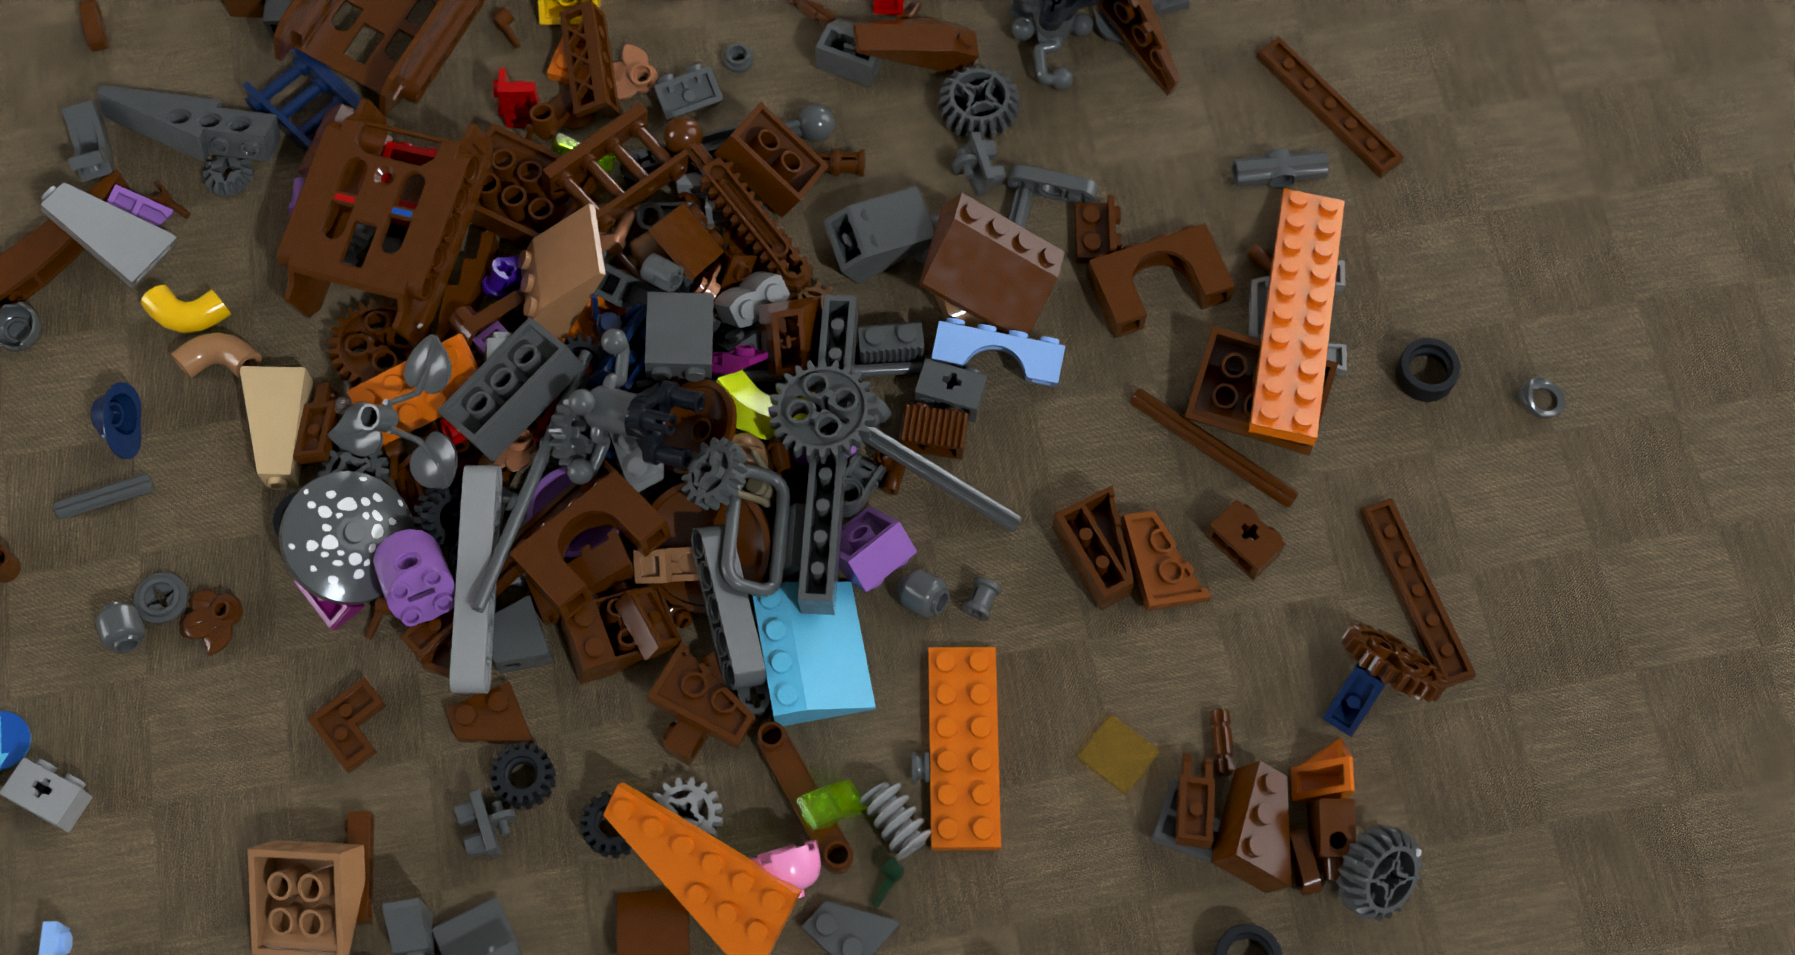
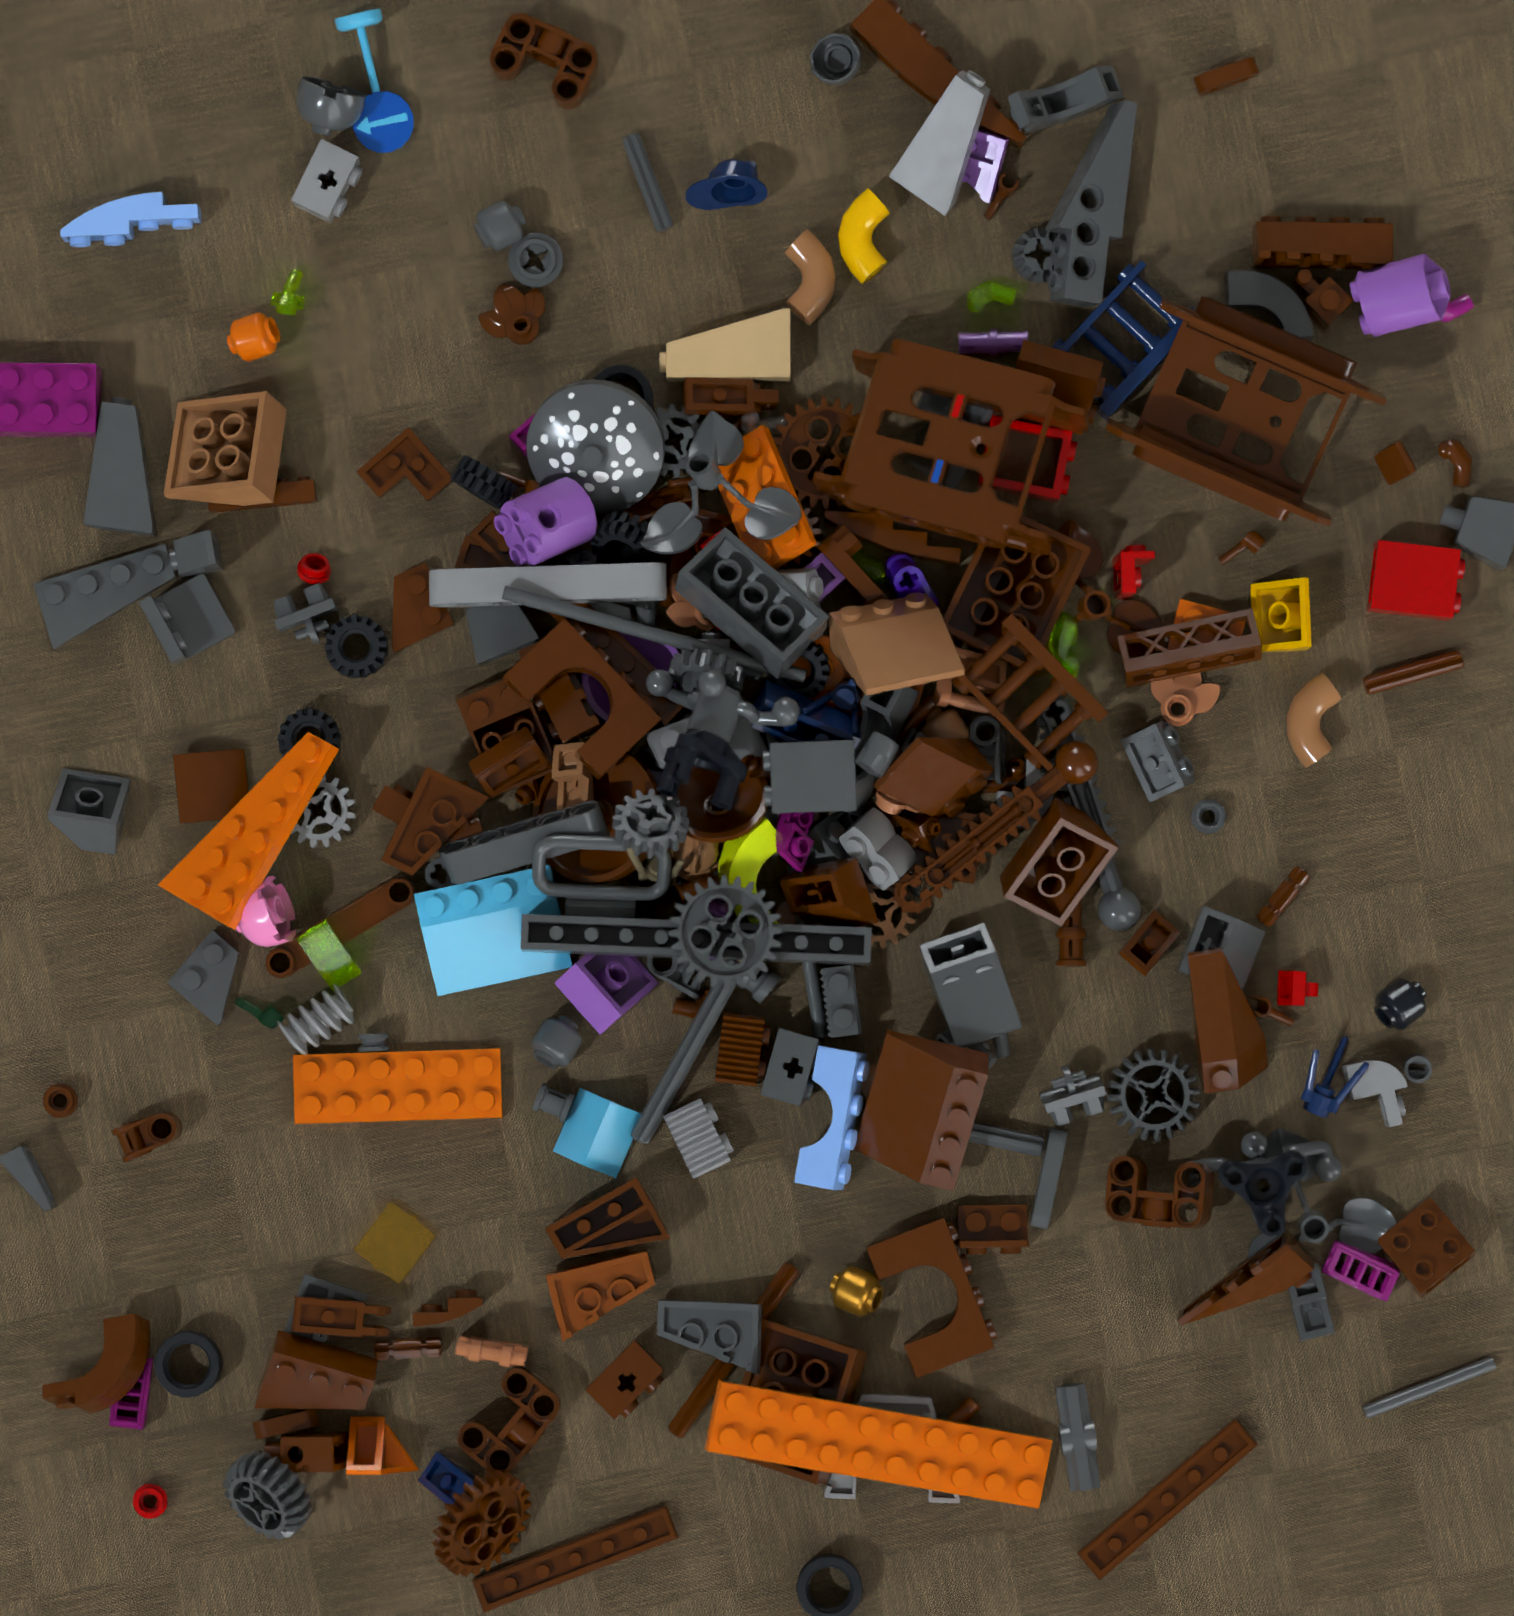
camera: 90 degrees right, 20 degrees up
none -> orange head [227,312,281,362]
none -> clear neon green plate [270,269,304,316]
none -> red plate [296,553,331,585]
none -> reddish brown slope [413,1289,484,1326]
none -> black tyre [450,455,517,510]
none -> nougat plate [455,1334,529,1368]
none -> reddish brown beam [457,1366,561,1474]
none -> medium azure slope [553,1088,641,1178]
none -> dark grey wing [657,1299,762,1374]
none -> light grey brick [663,1098,734,1179]
none -> pearl gold head [830,1266,884,1317]
none -> clear neon green arm [966,281,1017,313]
none -> reddish brown beam [1105,1155,1215,1229]
none -> reddish brown slope [1118,910,1180,977]

